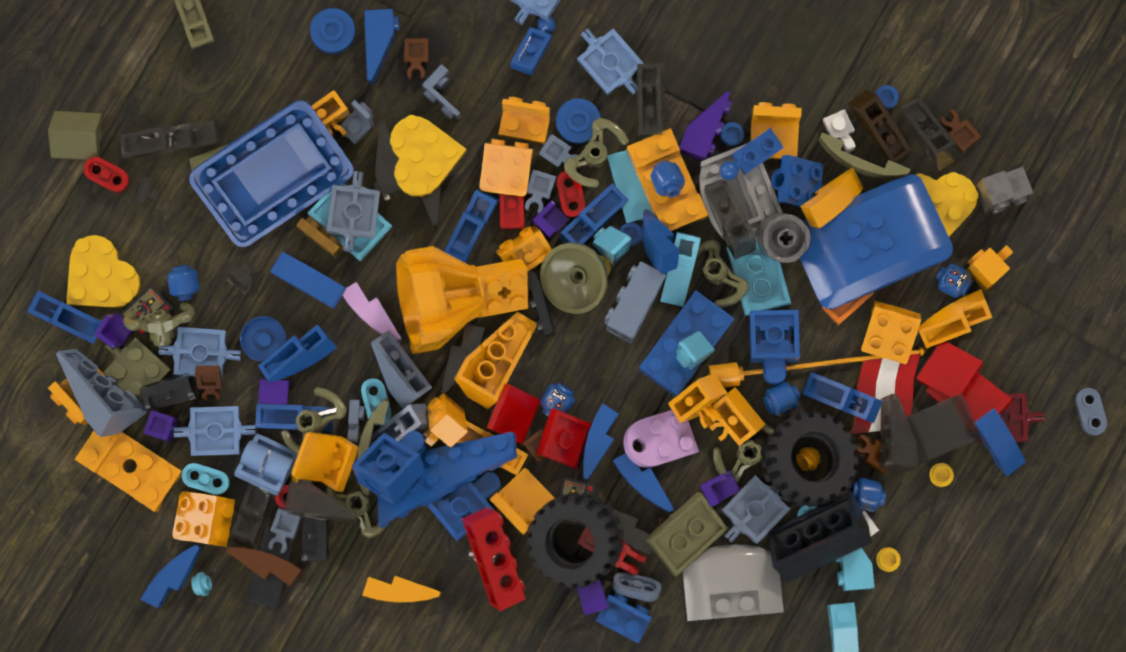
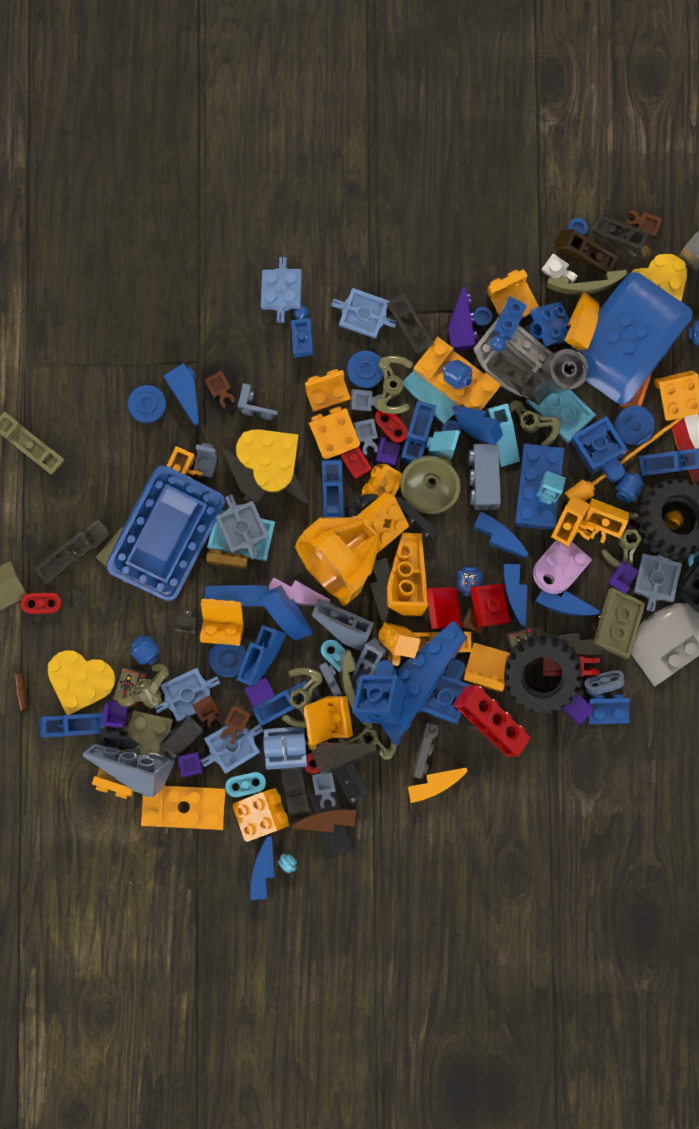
camera: 35 degrees left, 0 degrees up
none -> reddish brown piece [14,673,27,713]
none -> black plate [99,728,139,749]
none -> light orange bracket [200,599,244,646]
none -> reddish brown plate [220,705,252,744]
none -> blue slope [260,585,313,641]
none -> black plate [344,494,378,518]
none -> dark grey hinge [411,723,439,779]
none -> blue slope [473,512,528,559]
none -> blue tile [615,405,655,445]

